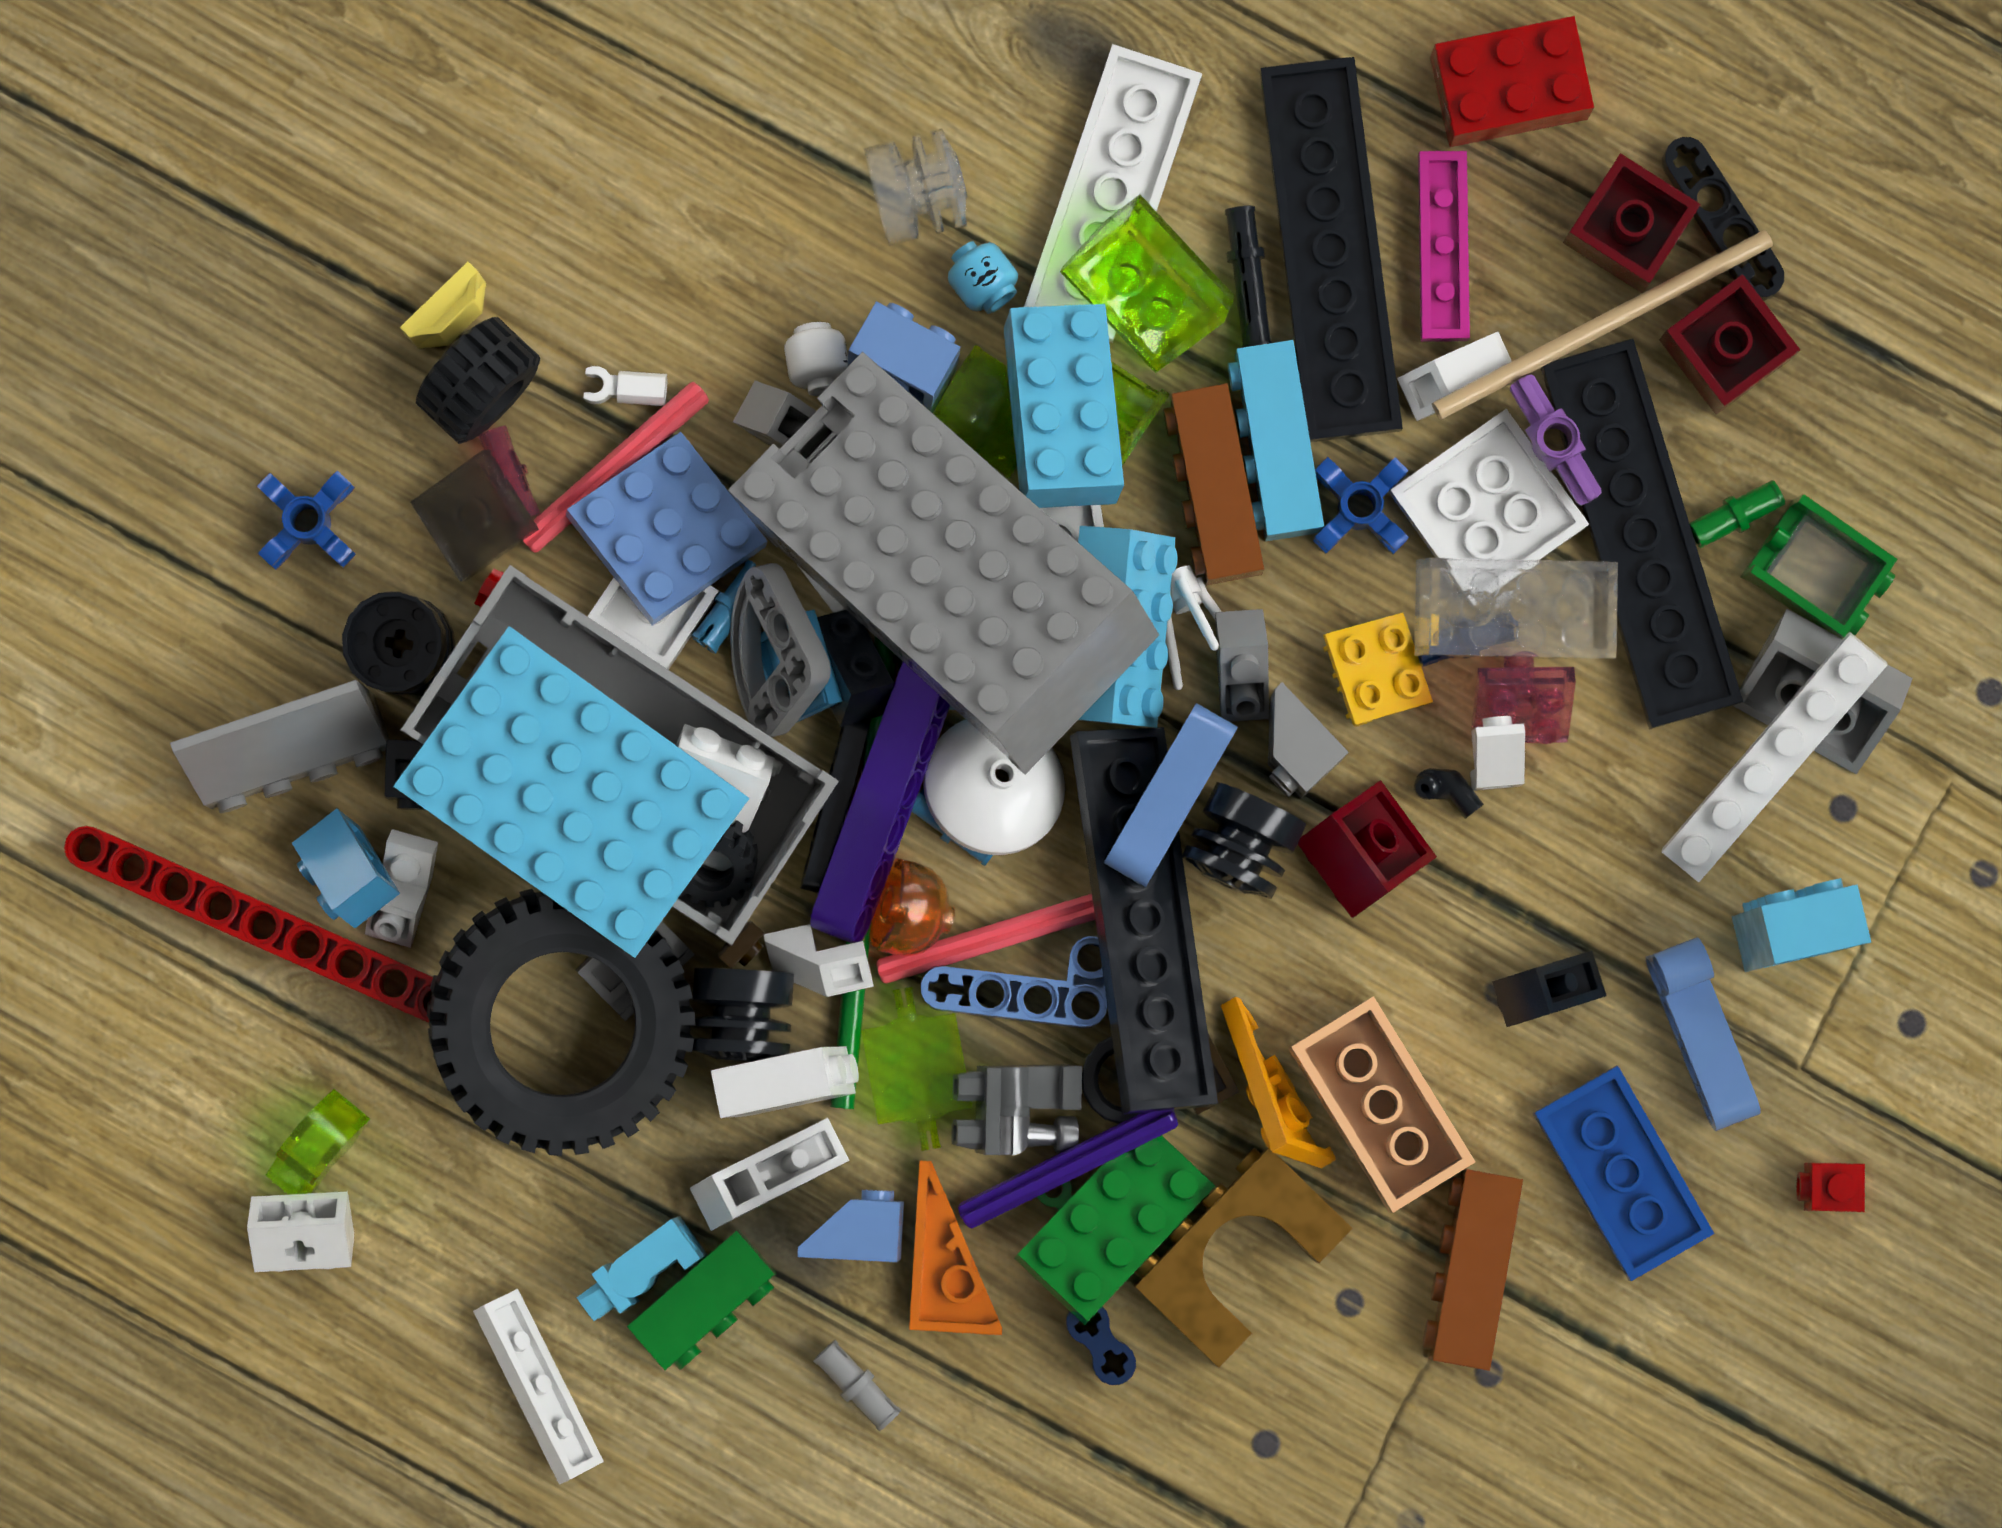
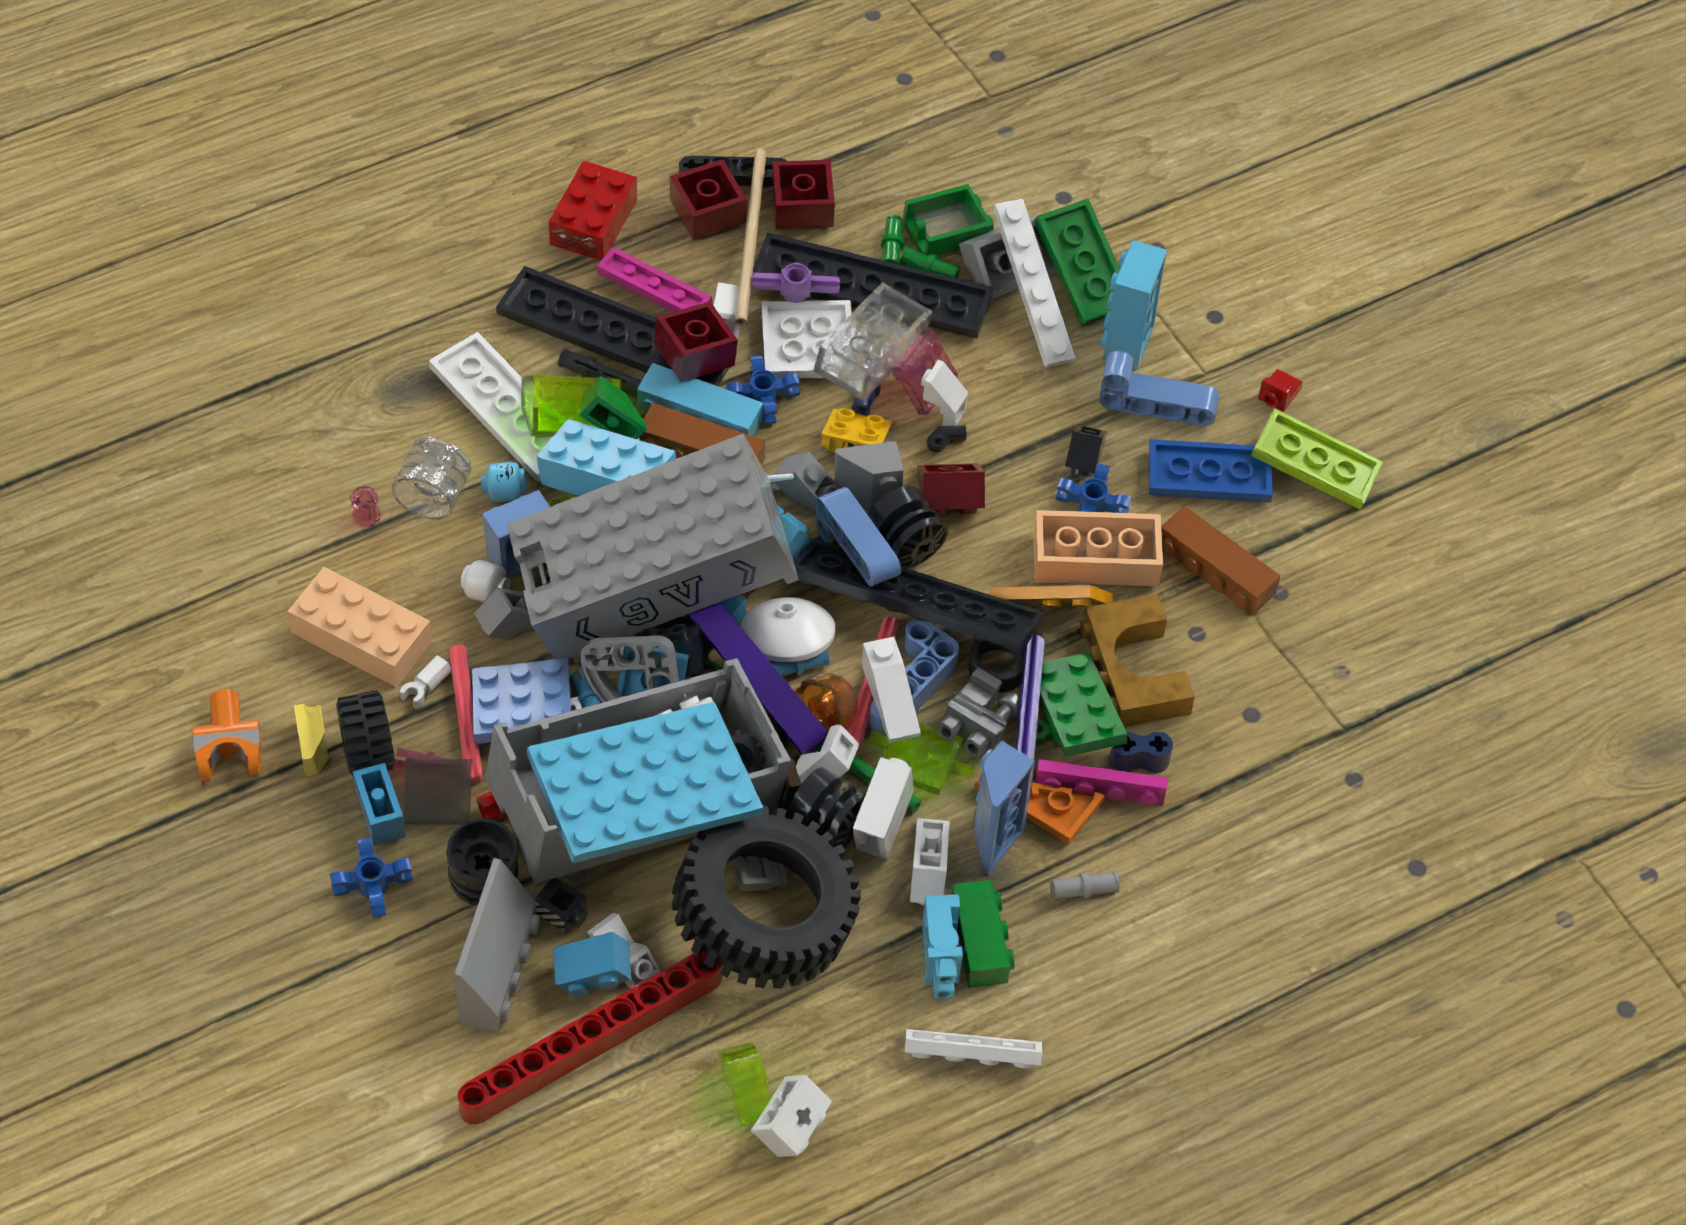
camera: 60 degrees left, 30 degrees down
none -> orange connector [192,689,262,782]
none -> light nougat brick [287,567,432,688]
none -> clear pink bush [350,486,381,527]
none -> dark azure brick [353,763,406,846]
none -> green slope [579,376,647,439]
none -> dark red brick [654,301,738,382]
none -> white slope [862,637,921,743]
none -> green pin [900,246,960,279]
none -> green plate [1034,198,1121,325]
none -> dark pink plate [1035,759,1168,806]
none -> blue pin [1055,463,1131,513]
none -> lime tile [1251,408,1383,510]

